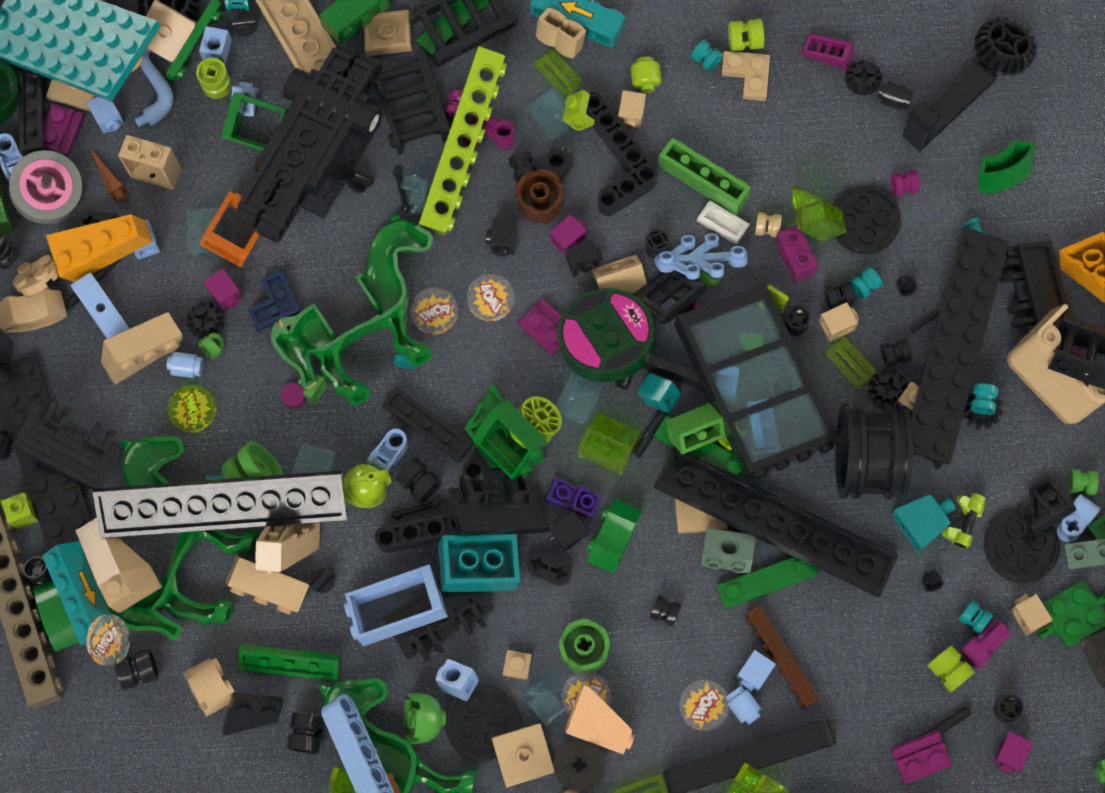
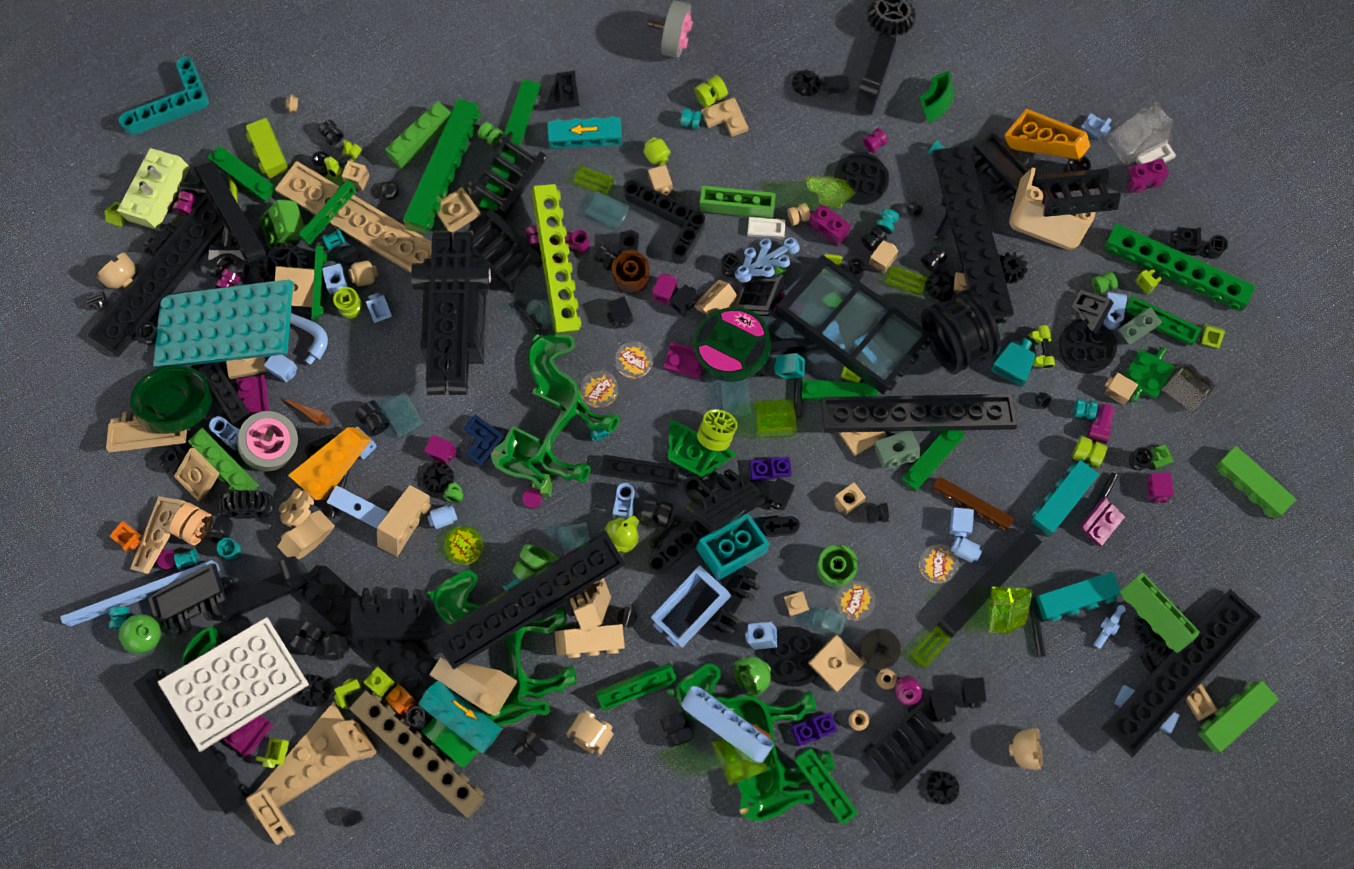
camera: 30 degrees left, 0 degrees up
clear tile [86,615,130,666] -> none
tan window [118,135,182,190] -> none
orange window [199,191,260,268] -> none
green window [221,92,289,151] -> none
black wing [222,693,283,735] -> none
black plate [347,170,374,193] -> none
green window [472,400,547,480] -> none
tan brick [536,8,586,58] -> none
lime bracket [562,90,595,131] -> none
light nougat slope [565,682,634,754] -> none
green brick [587,499,643,574] -> none
bright green brick [666,403,726,455] -> none
magenta slope [801,33,855,70] -> none
teal wheel [971,383,999,415] -> none
none -> tan head [349,261,378,287]
none -> black wheel [355,400,390,437]
none -> orange bracket [385,684,420,718]
none -> tan brick [834,482,866,515]
none -> teal brick [1030,460,1099,537]
none -> bright green tile [1150,444,1173,470]

